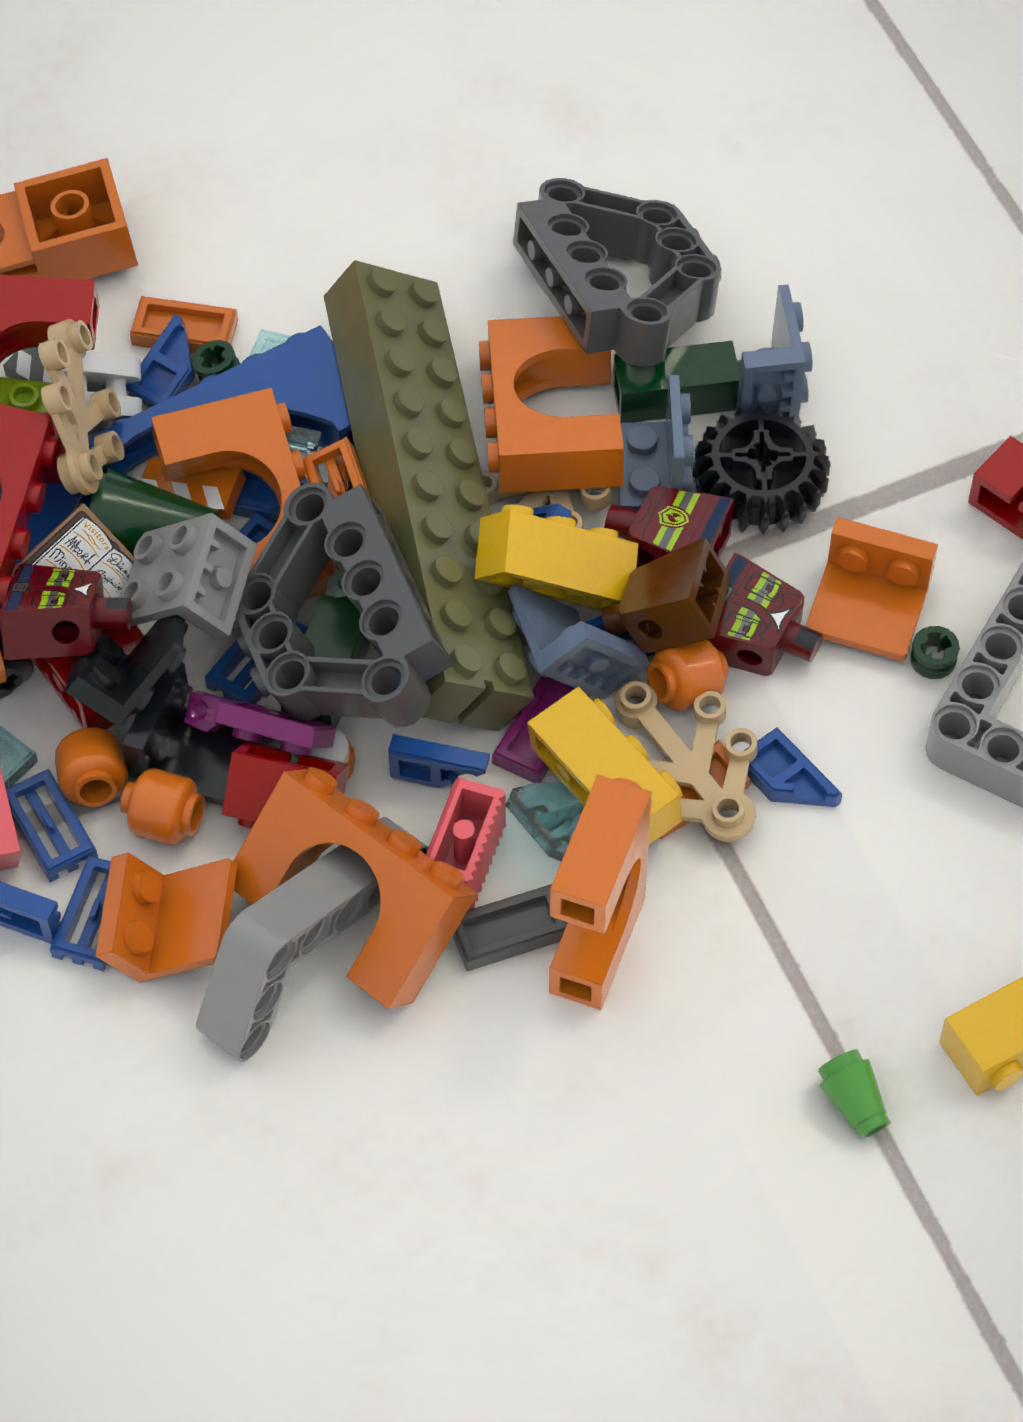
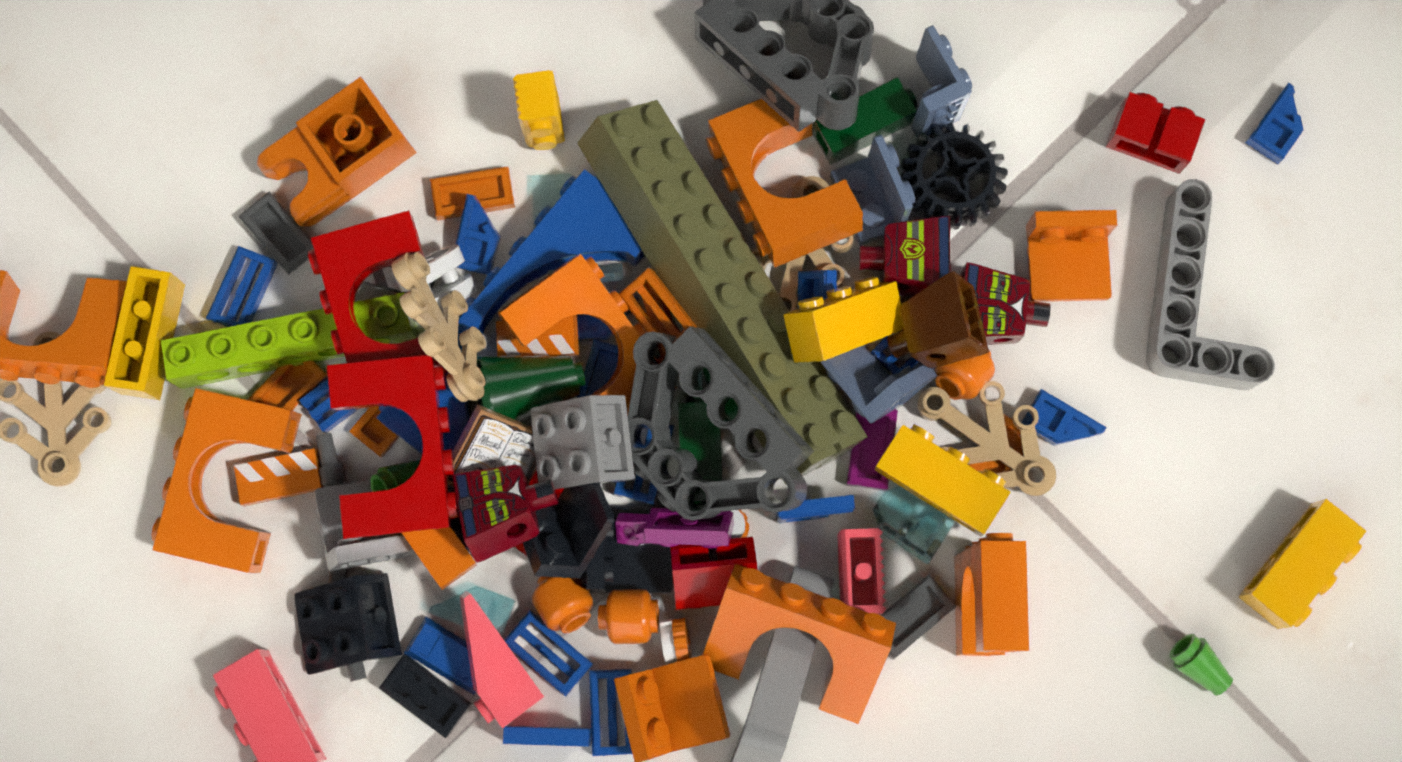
camera: 20 degrees left, 20 degrees up
dark green bush [191,340,240,381] -> none
dark green bush [910,626,960,679] -> none
none -> yellow brick [513,70,565,150]
none -> piece [660,618,692,663]

